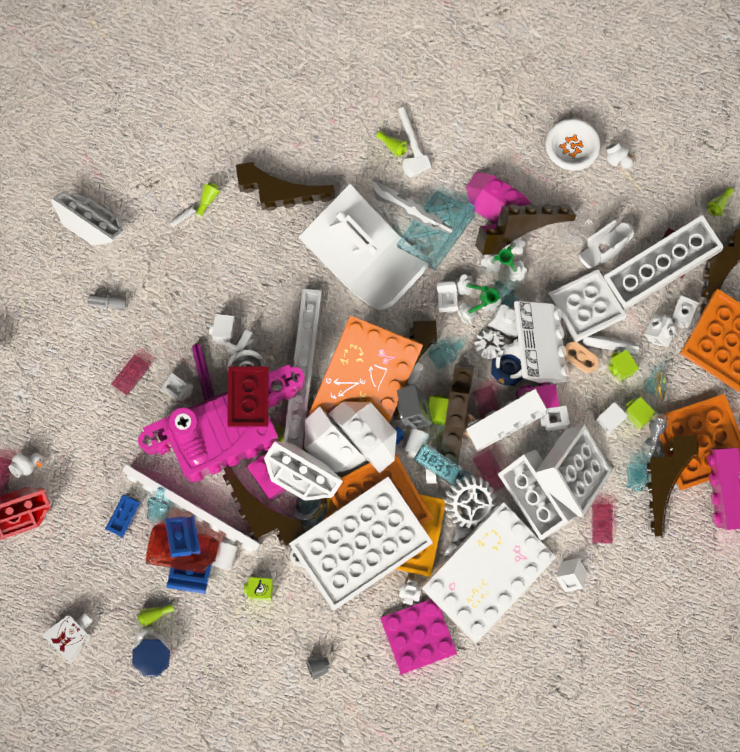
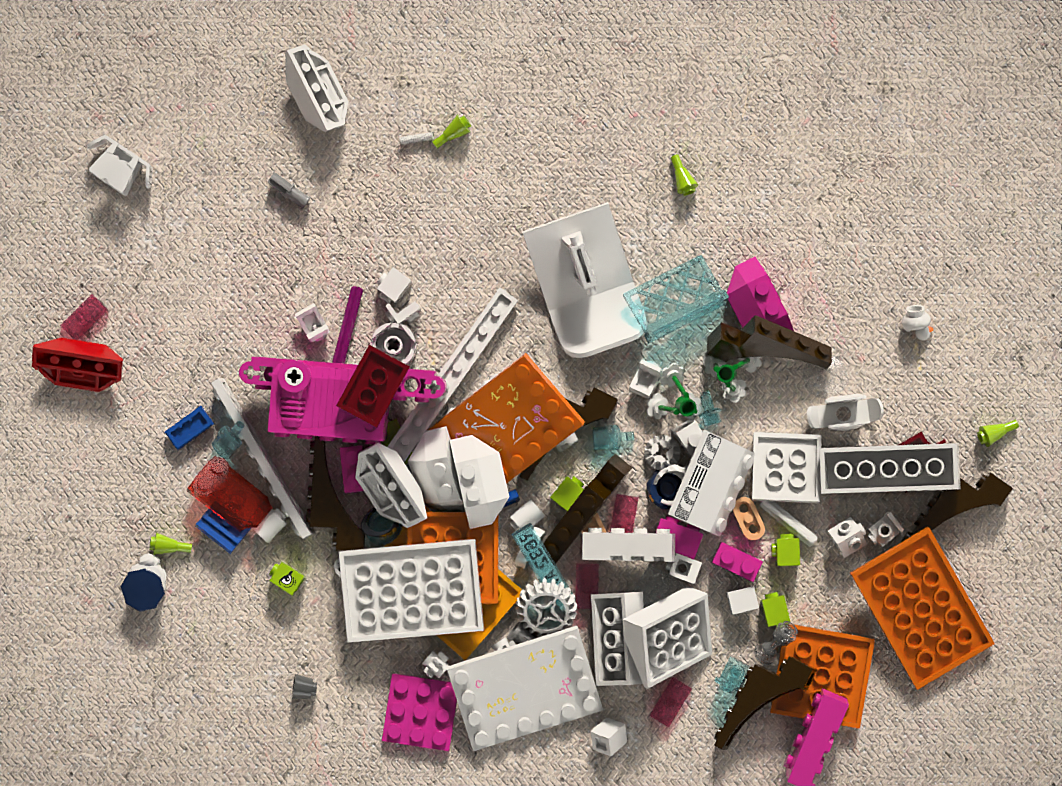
camera: 30 degrees right, 10 degrees up
white animal [9,453,43,478] -> none
white torso [42,613,93,663] -> none
clear pink plate [111,354,151,396] -> none
blue plate [165,515,200,557] -> none
dark brown arch [236,162,335,211] -> none
light grey sword [373,180,453,234] -> none
dark grey brick [396,384,433,429] -> none
white piece [398,107,431,178] -> none
white piece [545,118,601,171] -> none
clear light blue piece [646,371,666,399] -> none
none -> dark pink brick [711,542,763,582]

